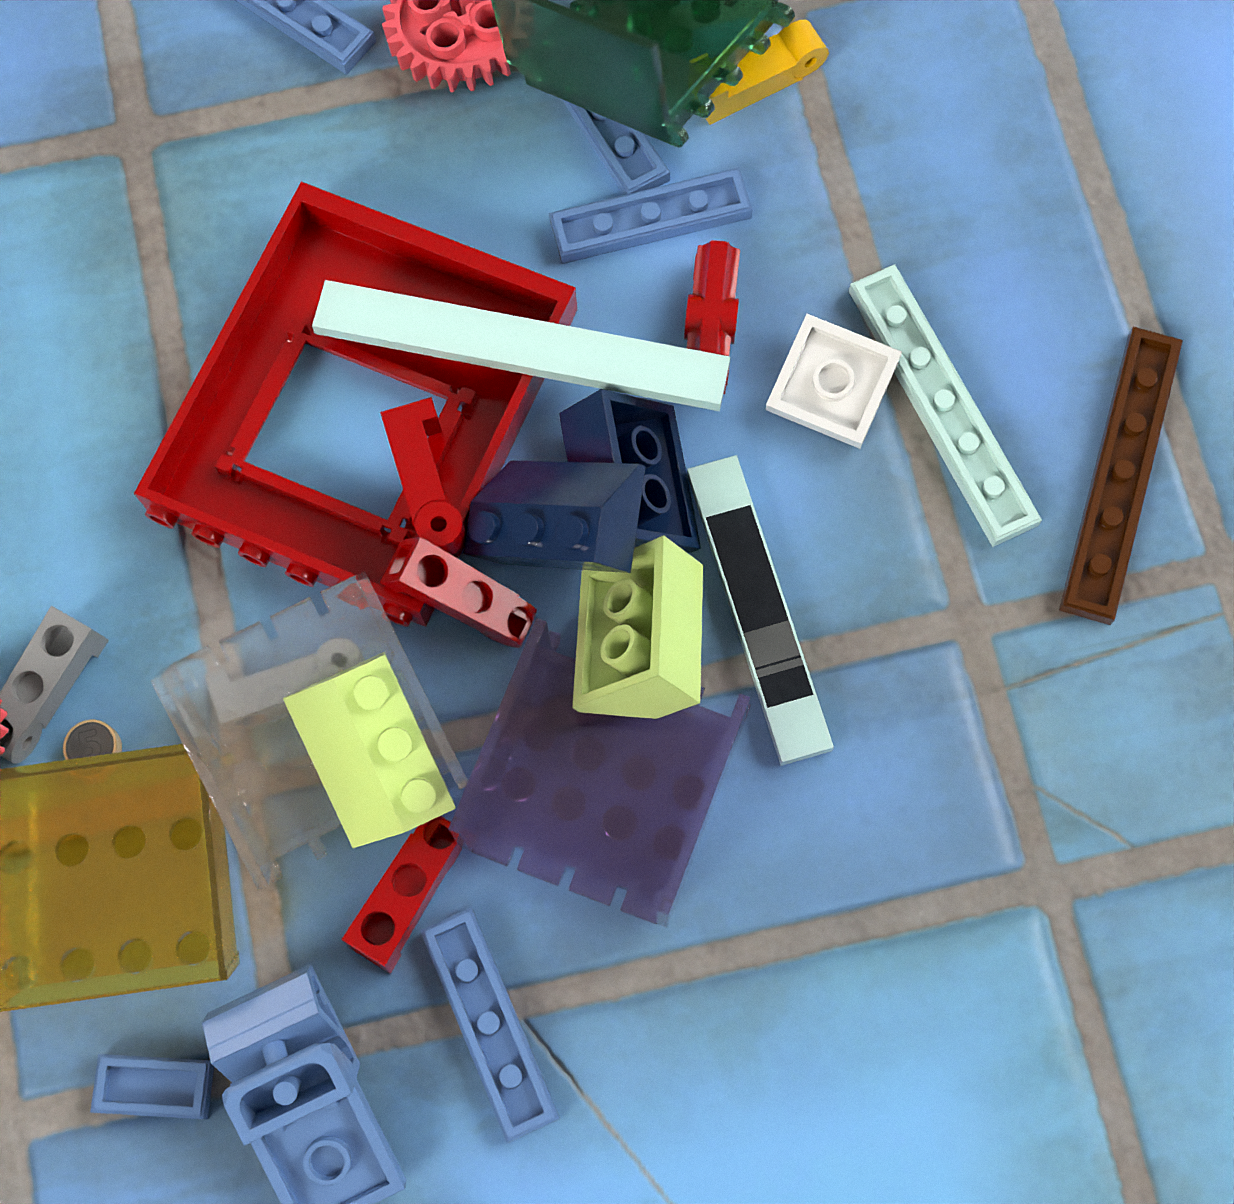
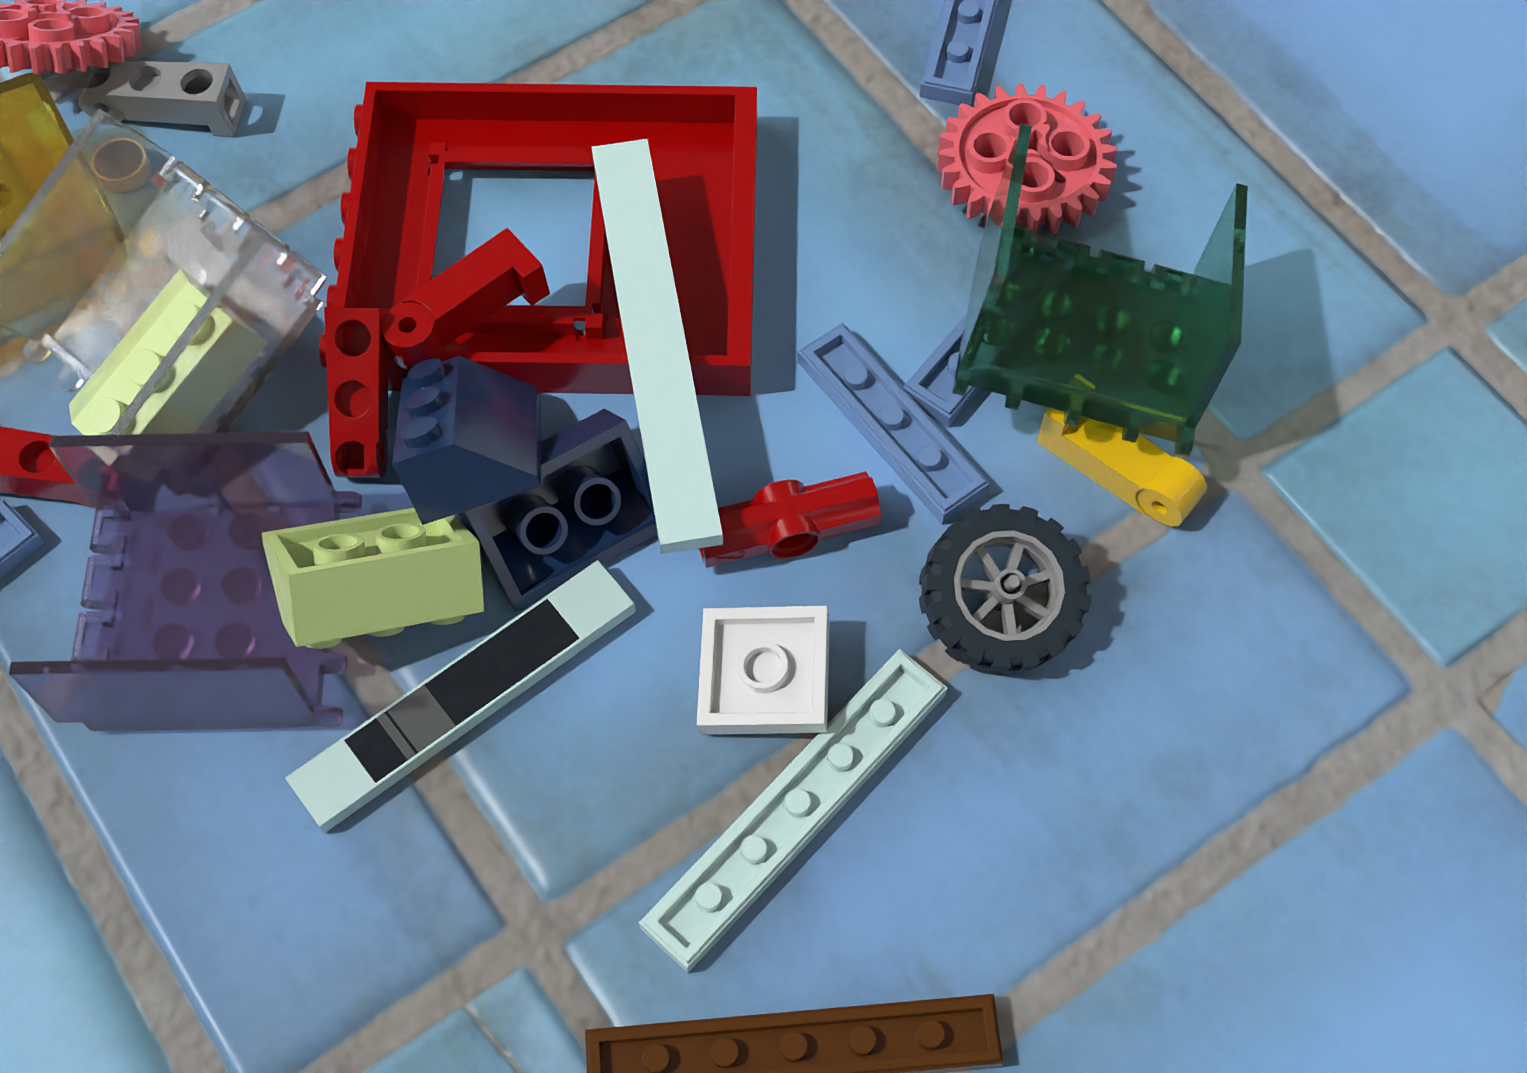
camera: 65 degrees right, 10 degrees down
none -> black wheel [919,504,1091,675]

